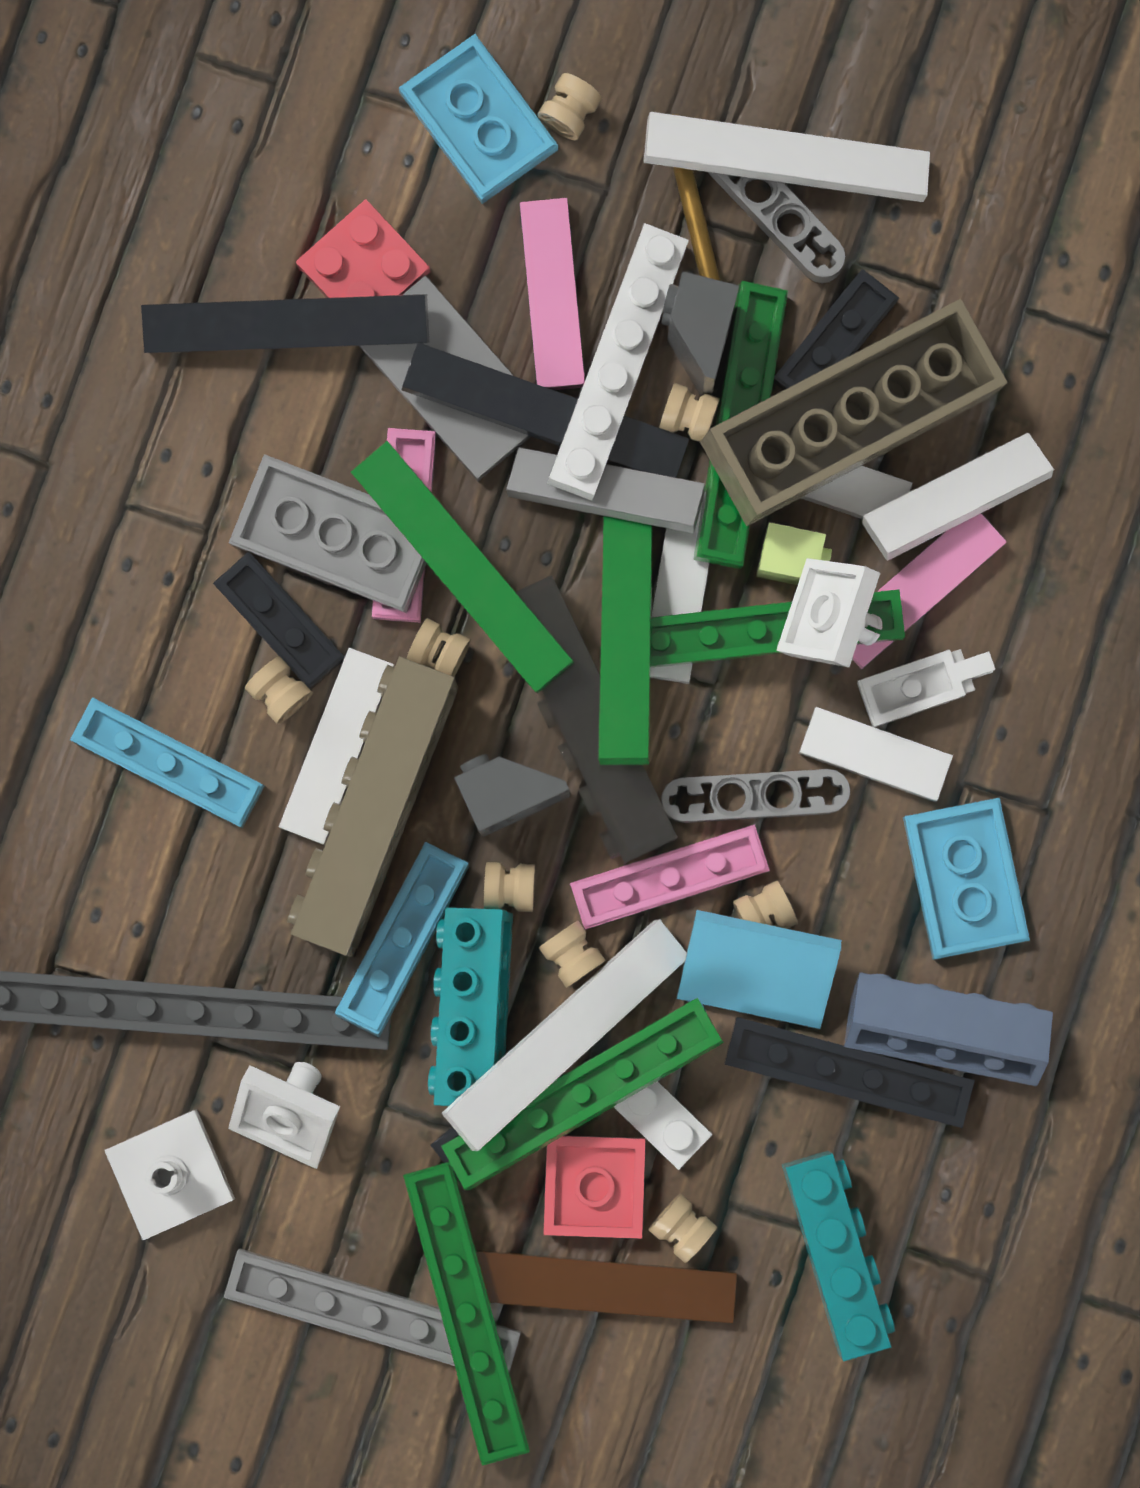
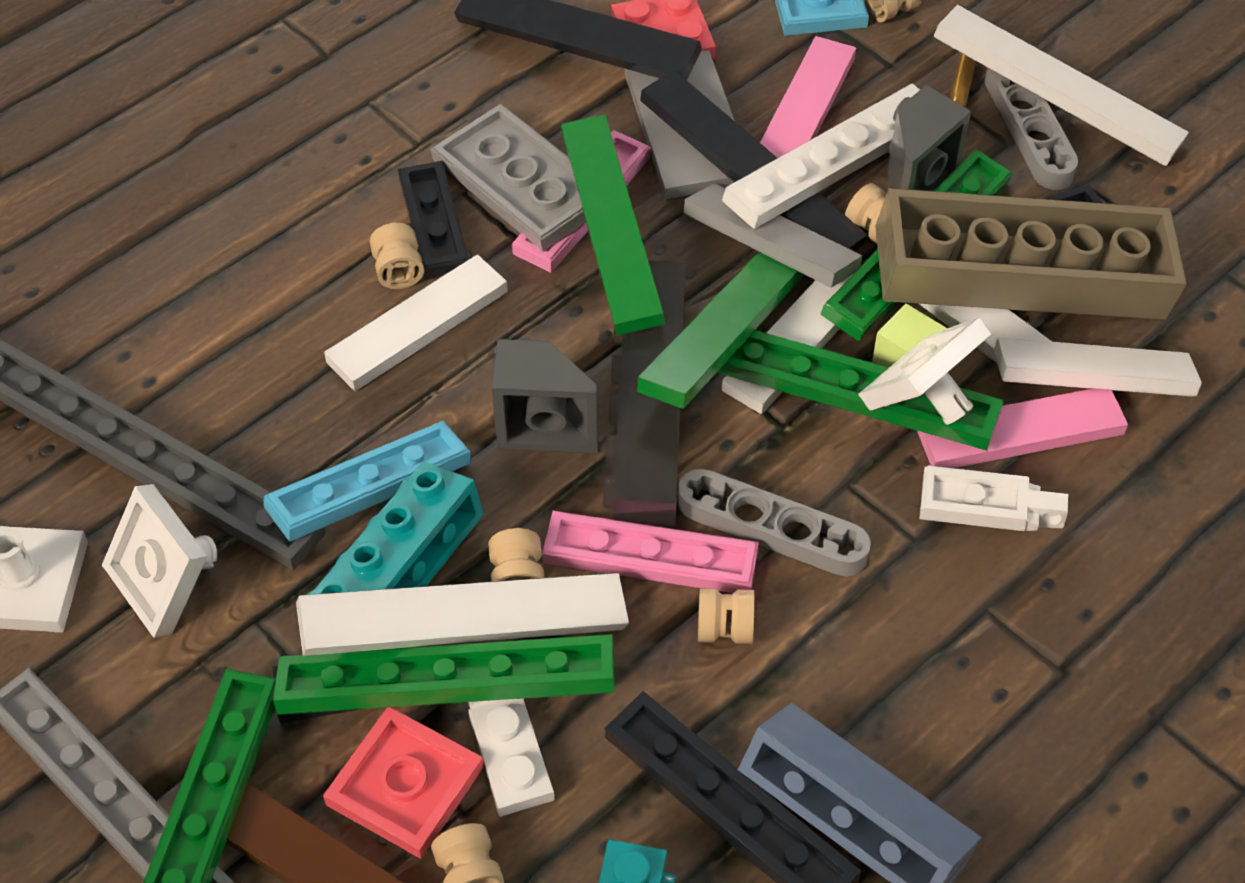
camera: 25 degrees right, 30 degrees down
medium azure tile [70,697,265,828] -> none
dark tan brick [287,656,459,958] -> none
tan wheel [407,618,471,677] -> none
tan wheel [484,862,535,912] -> none
medium azure tile [677,910,842,1029] -> none
white tile [799,707,953,802] -> none
medium azure tile [903,798,1030,960] -> none

